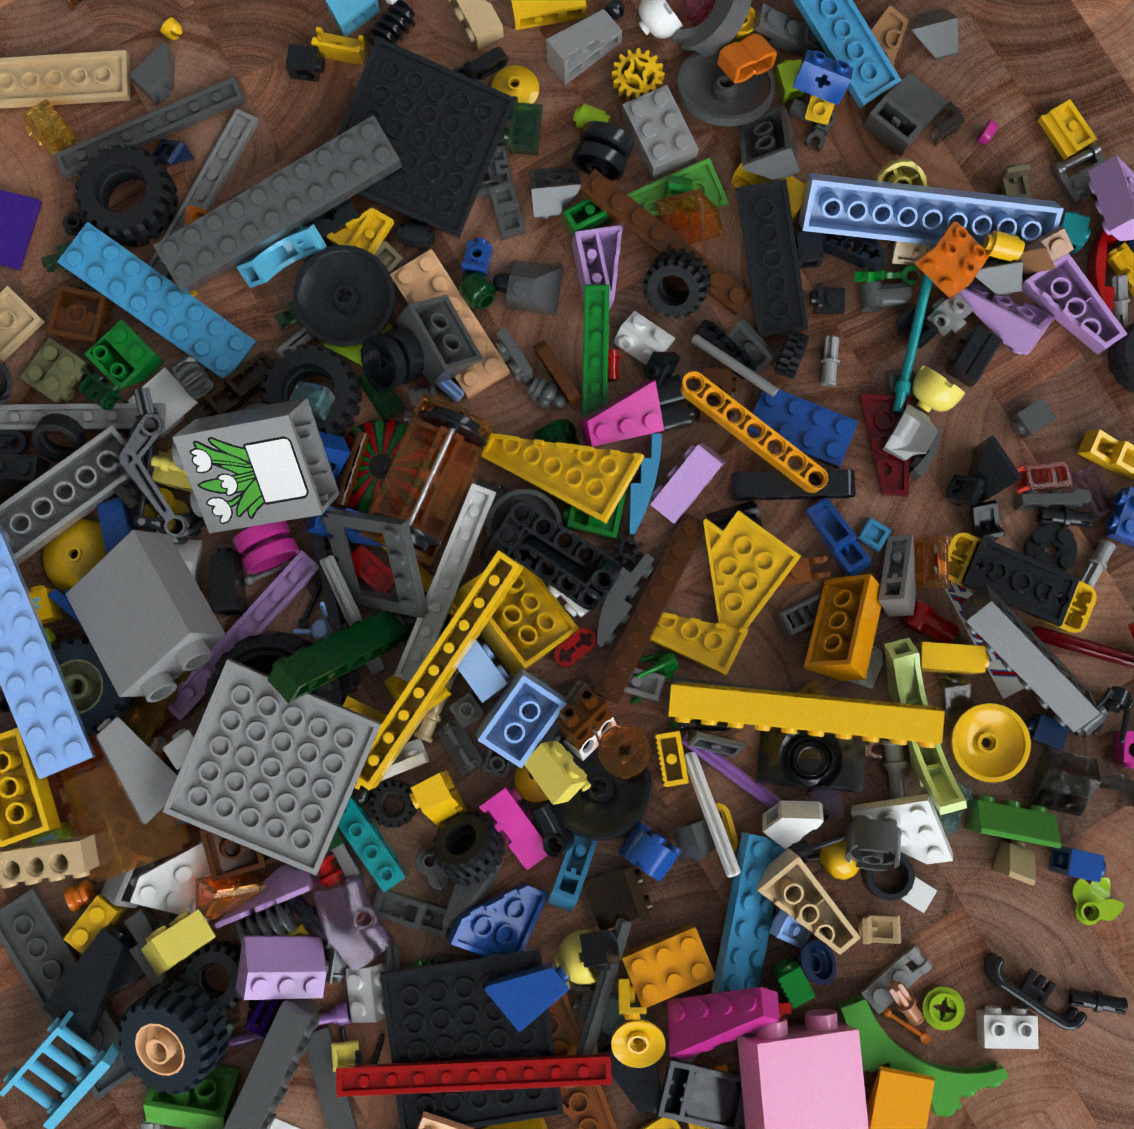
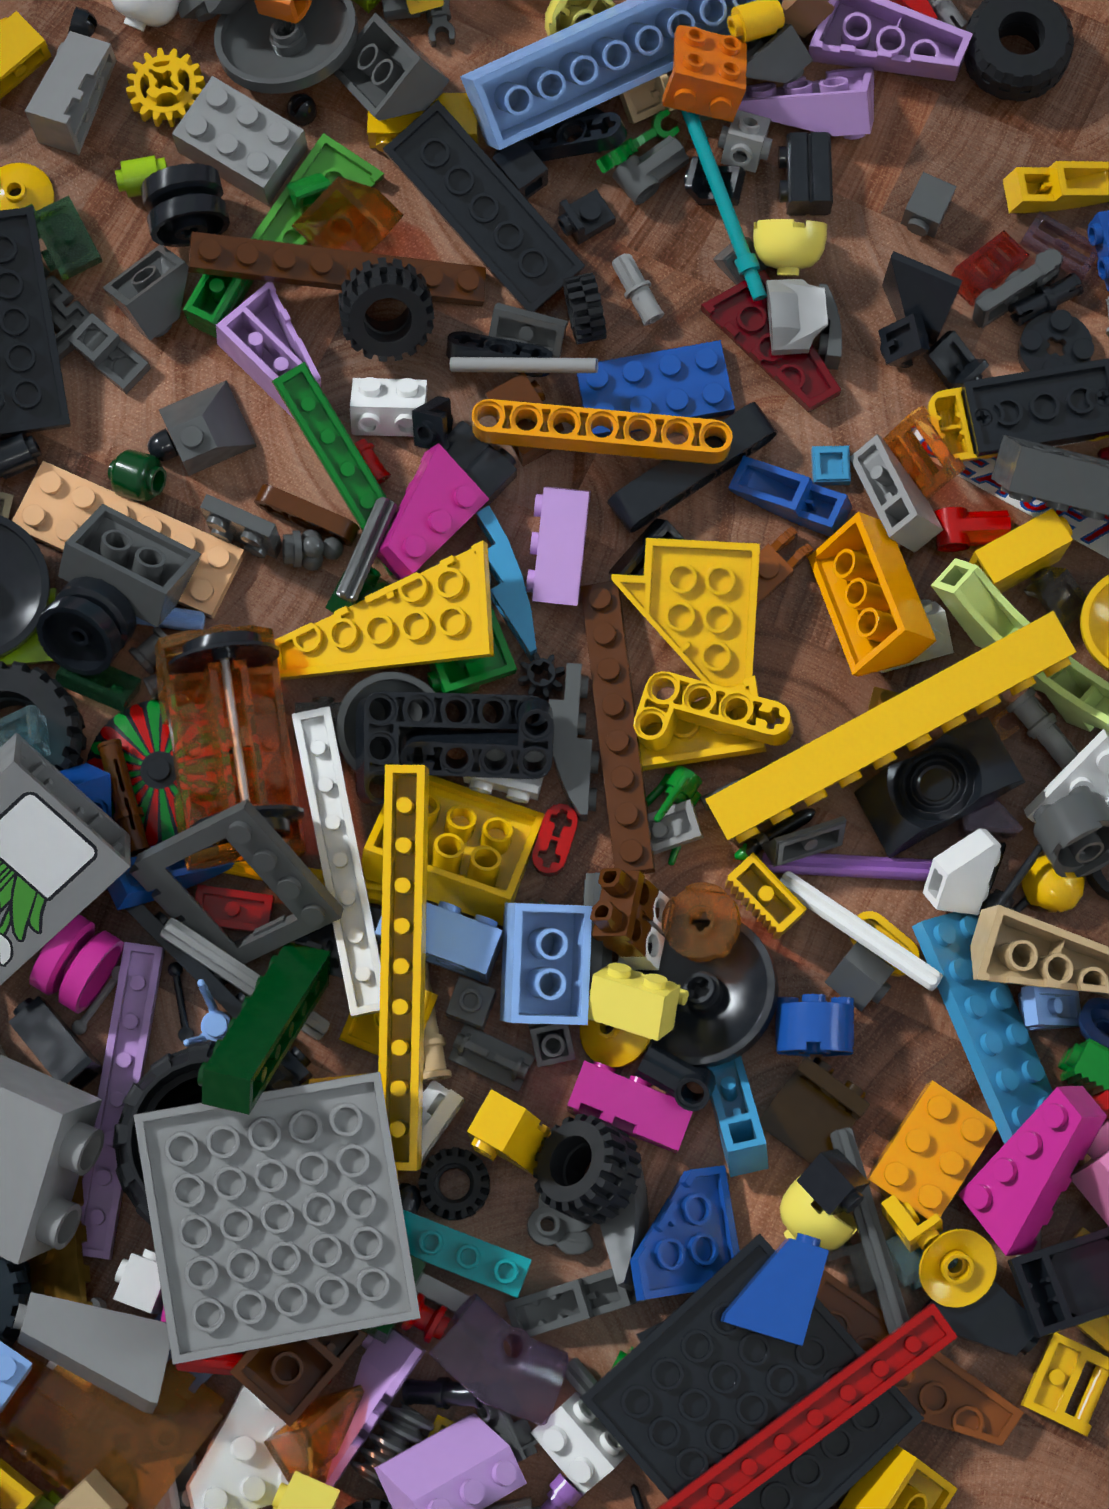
camera: 35 degrees left, 5 degrees down
blue brick [461,238,493,278] -> none
dark grey slope [773,592,822,639] -> none
none -> black hinge [287,93,317,126]
none -> dark grey axle [336,497,397,603]
none -> yellow beam [633,671,794,751]

